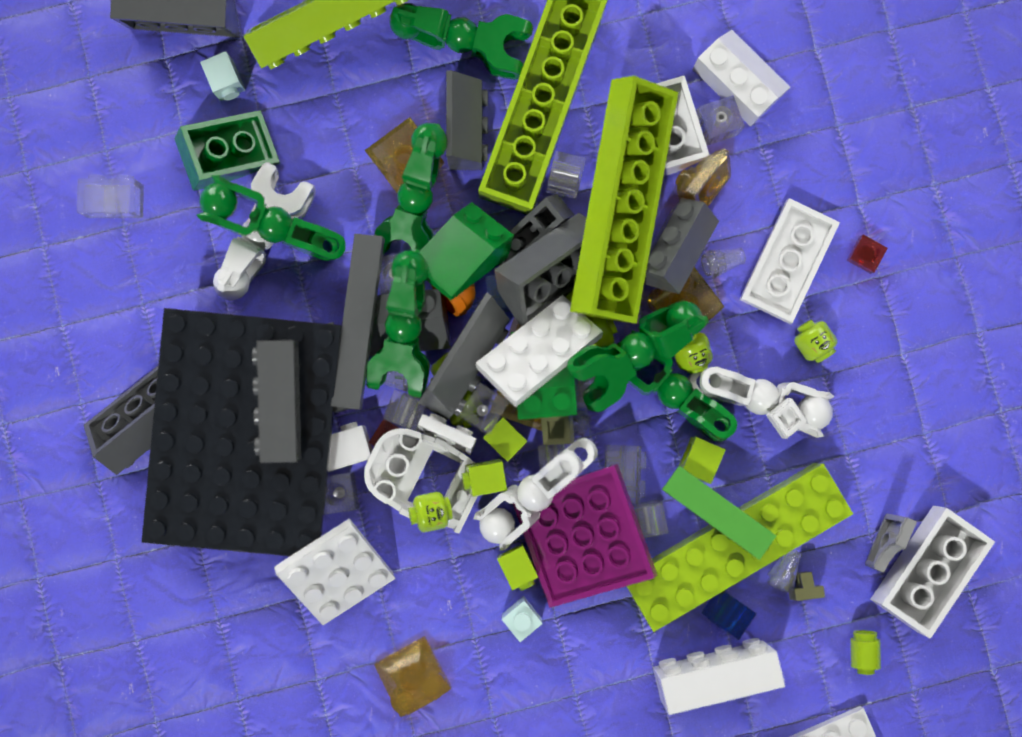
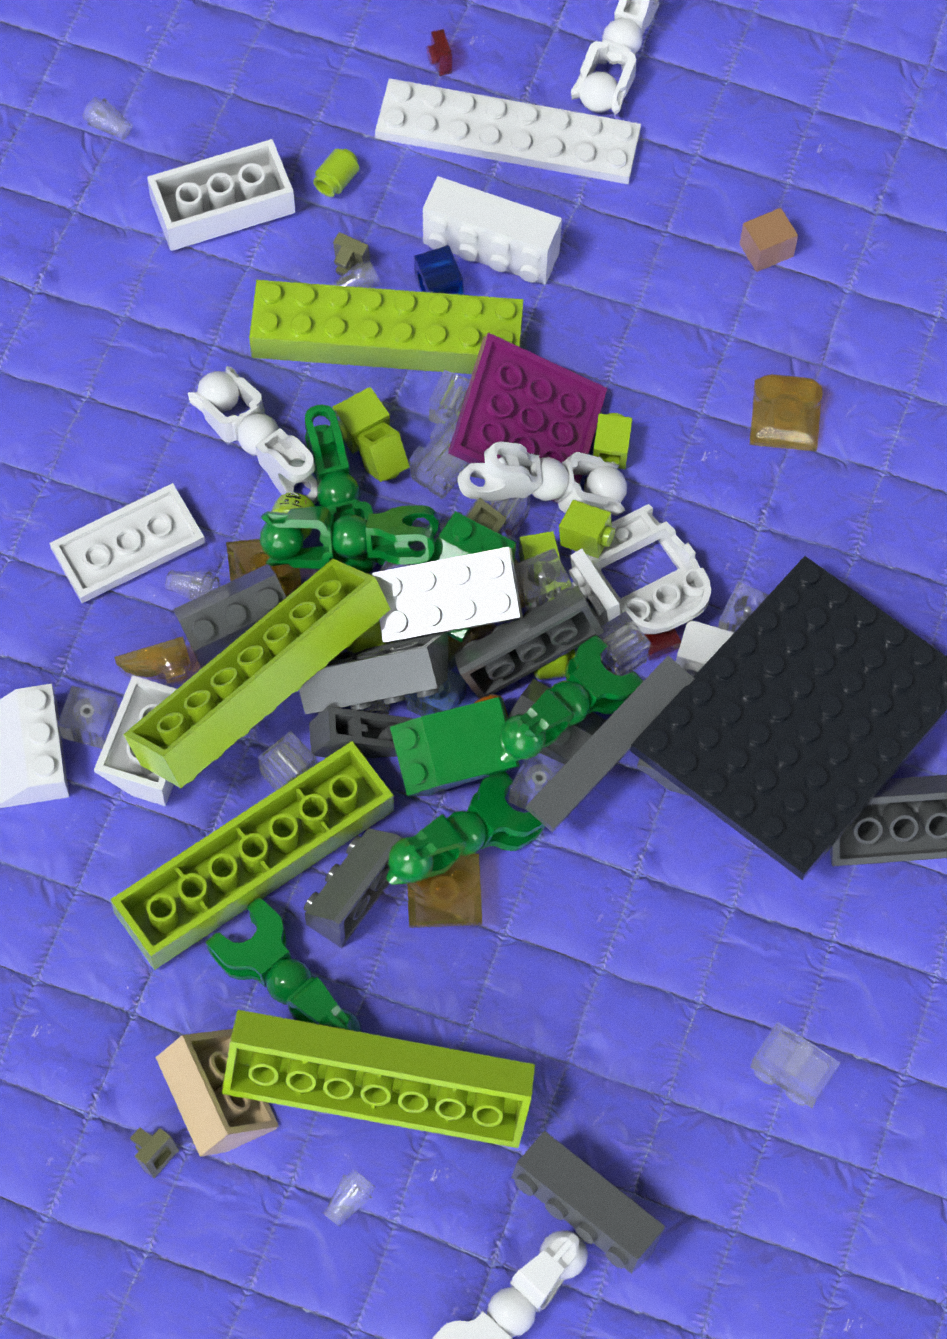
camera: 145 degrees left, 20 degrees down
green slope [174,110,280,191] -> none
green piece [196,175,346,261] -> none
light aqua brick [200,51,245,101] -> none
white piece [213,162,316,301] -> none
dark grey brick [252,340,301,463] -> none
white plate [274,518,395,625] -> none
lime head [408,492,453,533] -> none
light aqua brick [502,596,543,642] -> none
bright green tile [661,466,776,560] -> none
white tile [766,398,808,439] -> none
lime head [794,319,838,363] -> none
clear red plate [847,234,888,274] -> none
light grey tile [865,514,917,573] -> none
none -> lime brick [355,422,410,482]

